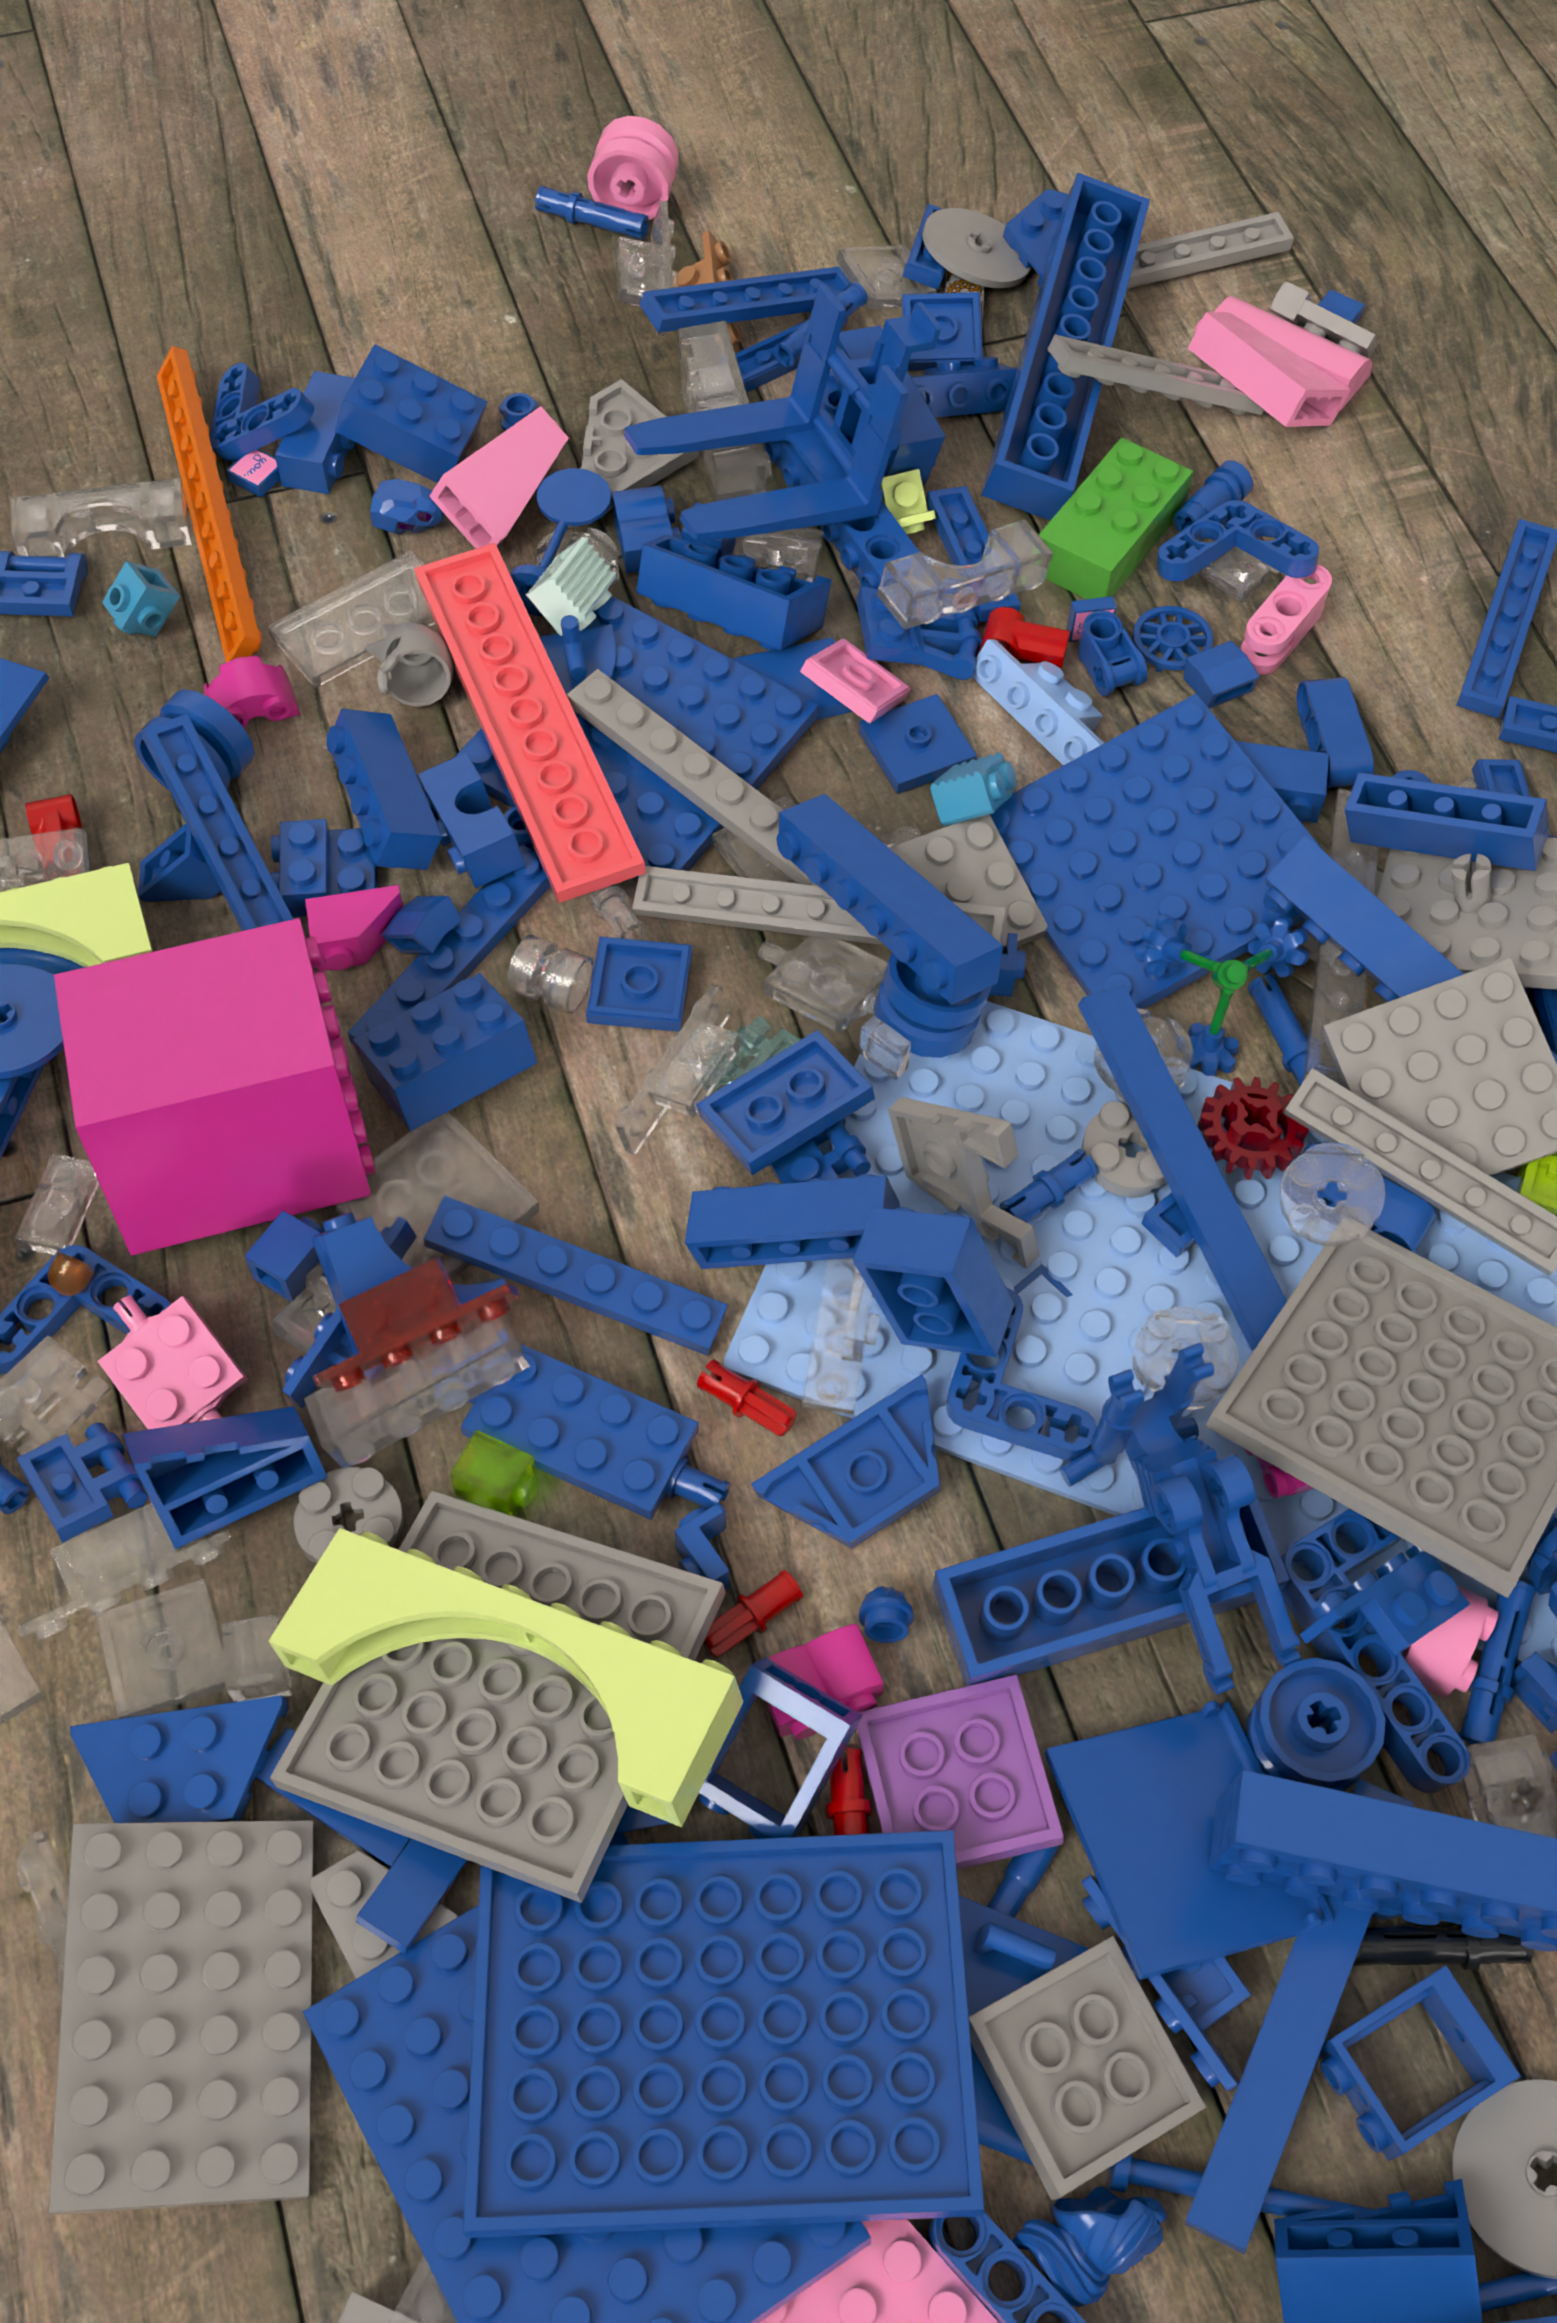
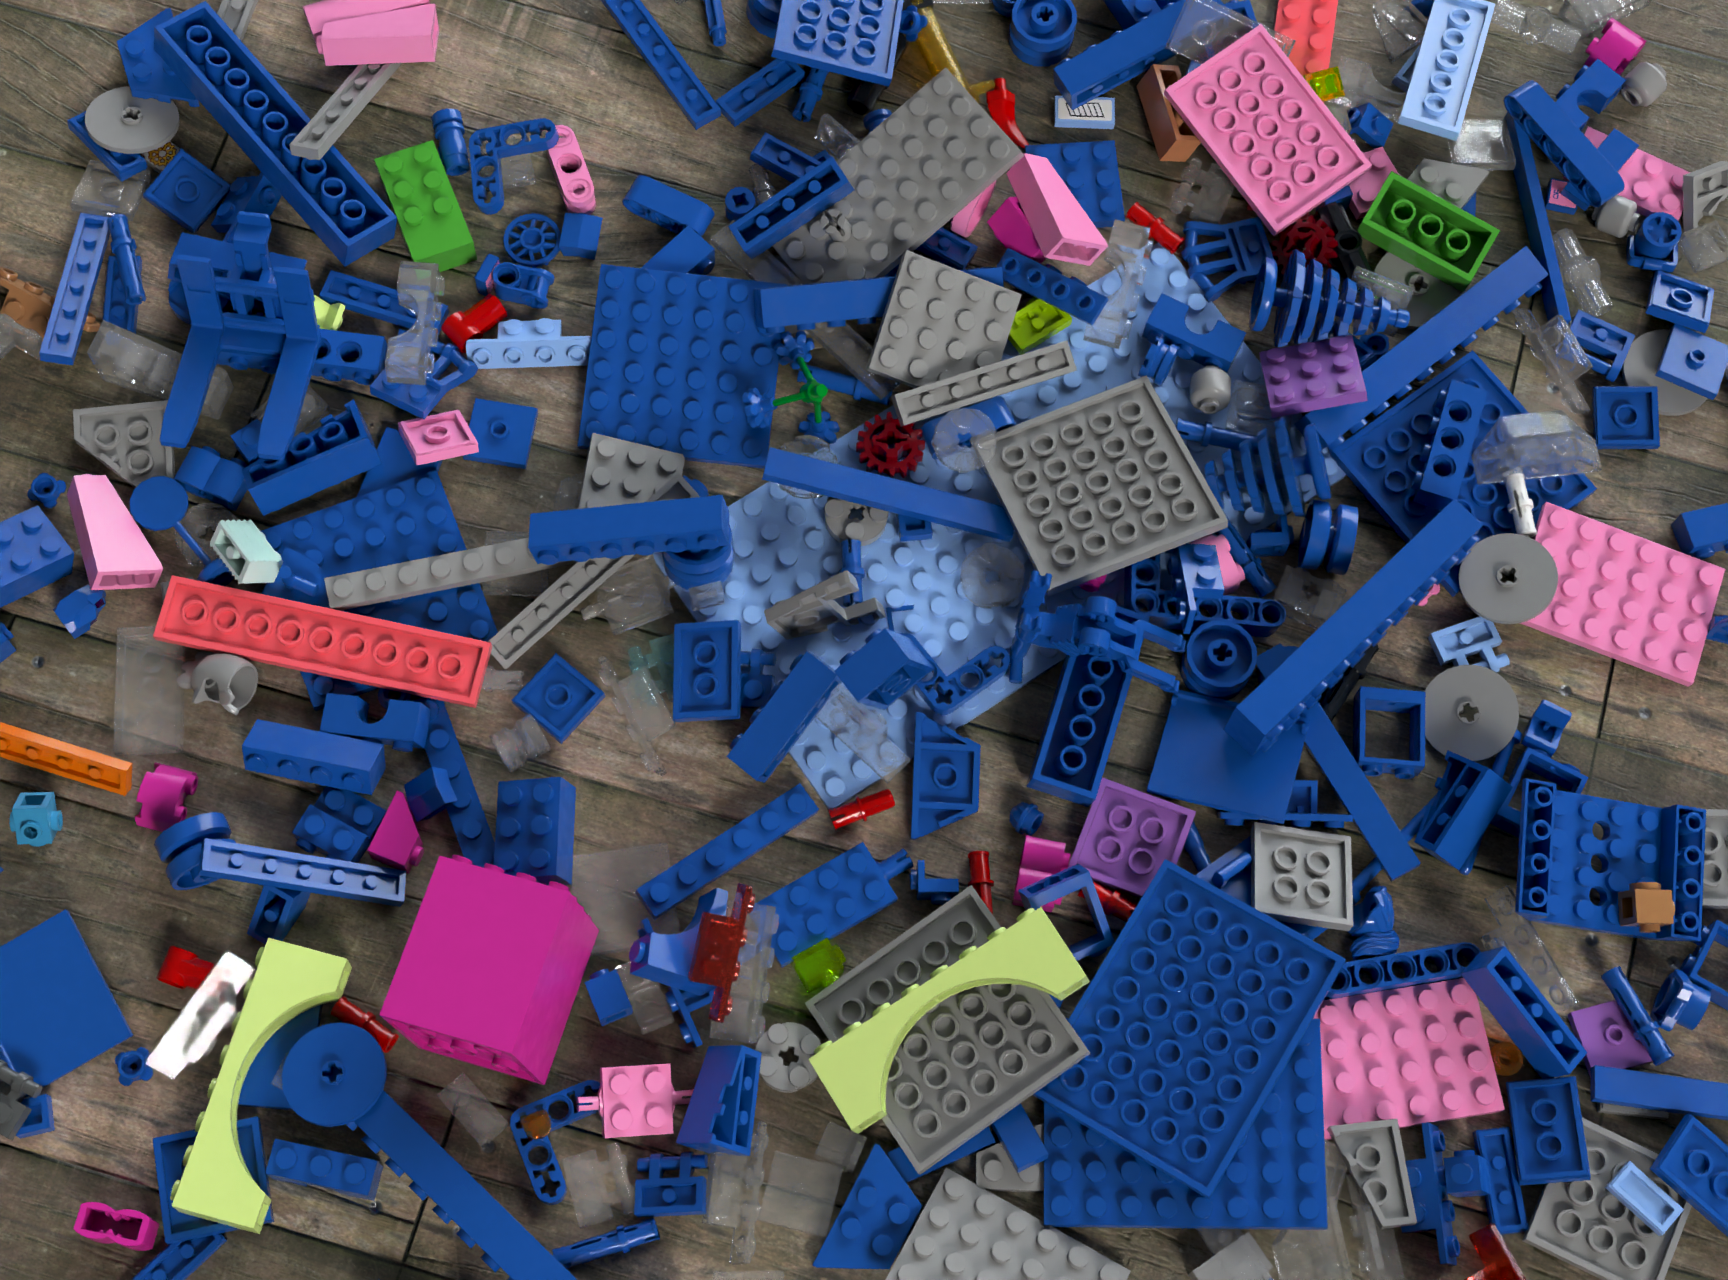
camera: 60 degrees left, 10 degrees up
dark azure brick [930,752,1017,827] -> none

